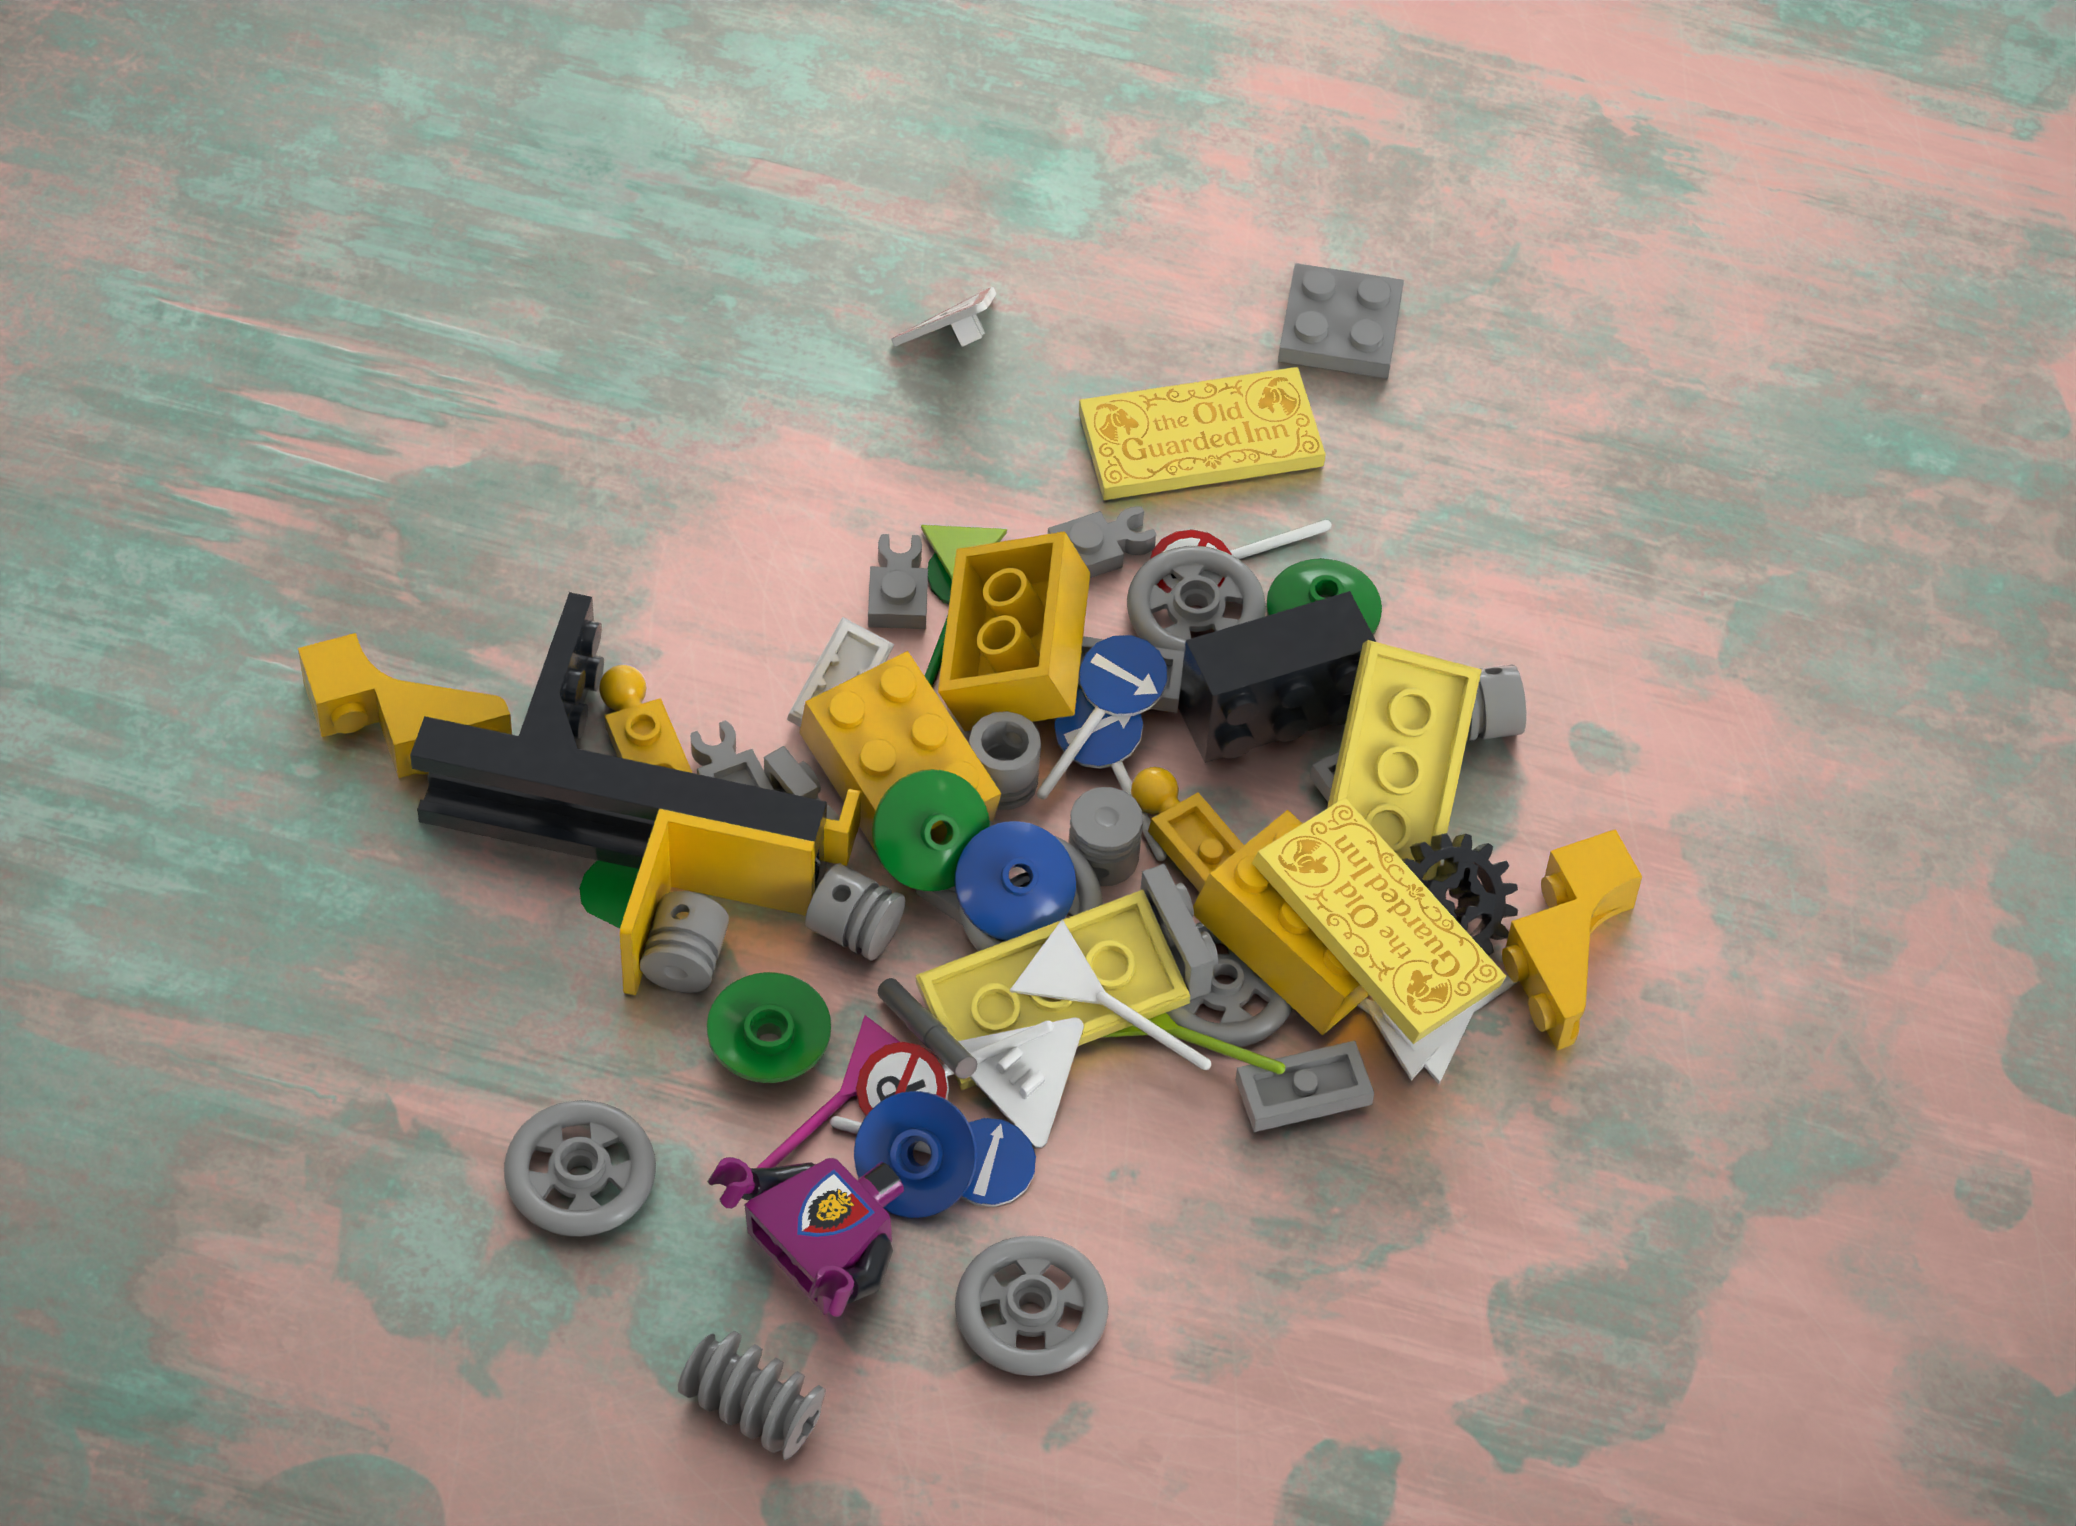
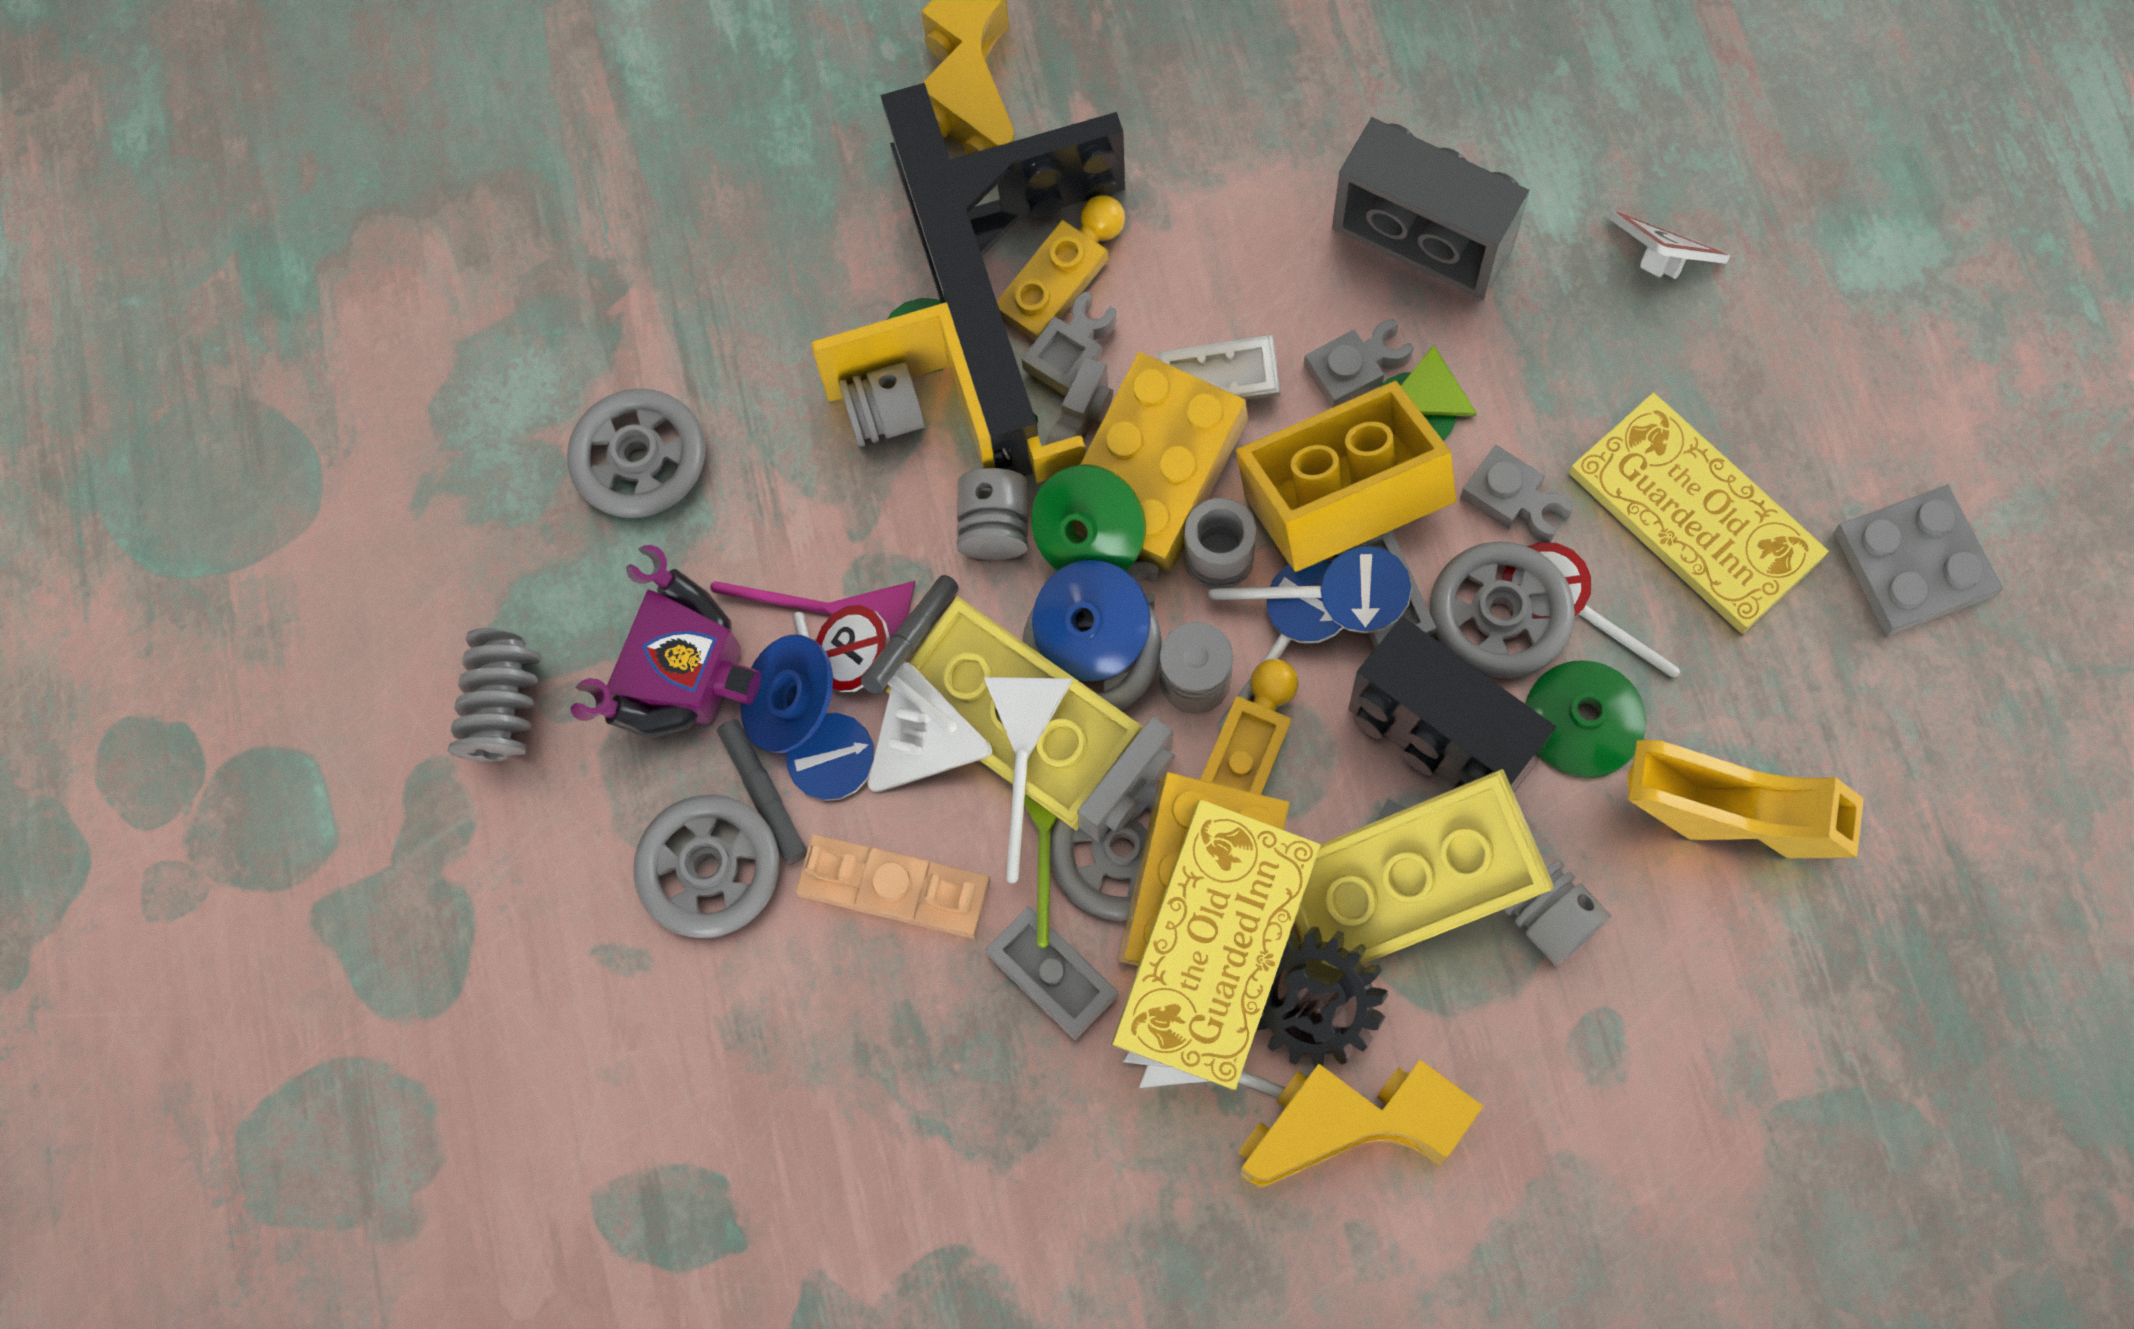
camera: 70 degrees right, 15 degrees up
green dish [707,972,831,1083] -> none
none -> dark grey piece [717,719,807,864]
none -> light nougat plate [795,834,991,939]
none -> dark grey brick [1332,117,1530,300]
none -> yellow arch [1627,740,1864,858]

